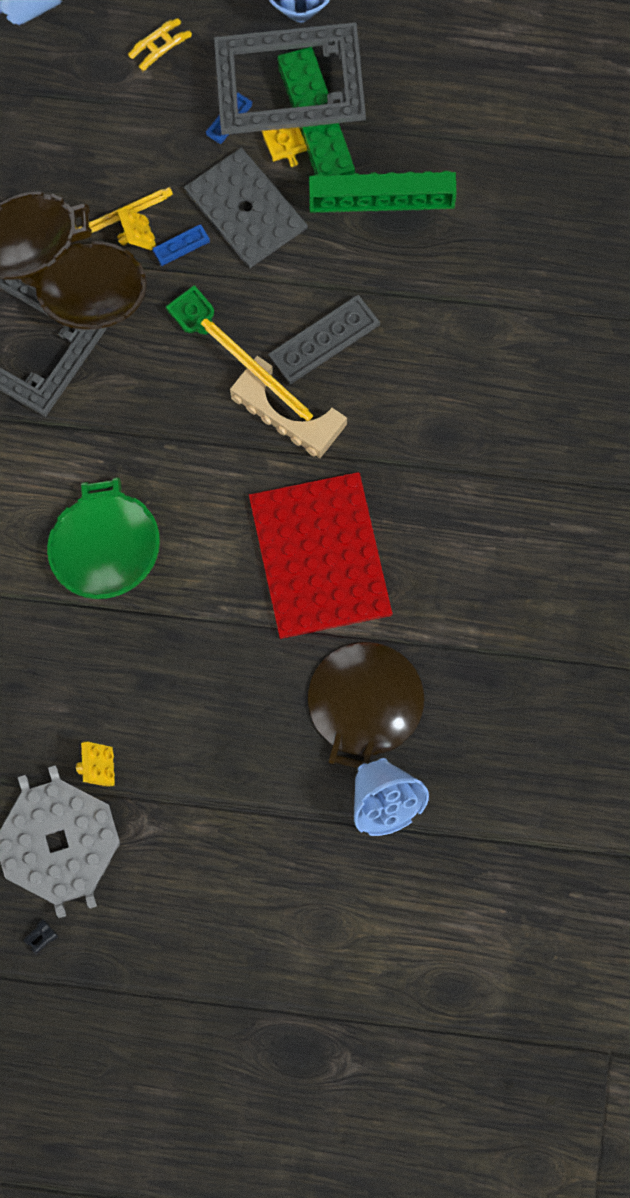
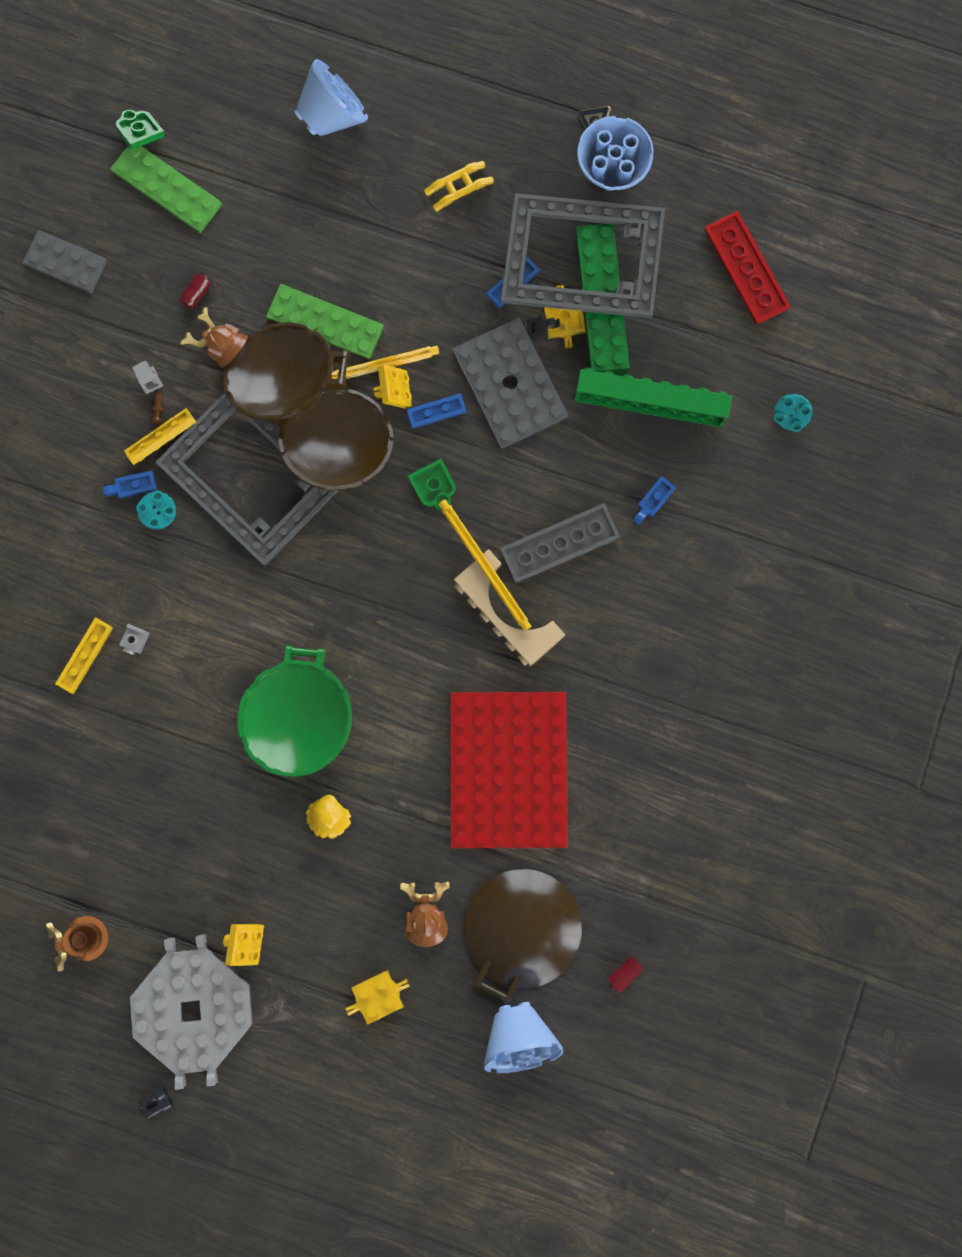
camera: 10 degrees right, 10 degrees up
none -> bright green plate [266,284,384,360]
none -> yellow hair [306,795,351,839]
none -> yellow plate [346,970,410,1025]
none -> dark orange helmet [400,882,450,947]
none -> black plate [527,315,561,340]
none -> dark red piece [607,956,644,993]
none -> blue plate [633,476,676,525]
none -> red plate [704,211,791,325]
none -> teal plate [774,394,813,432]

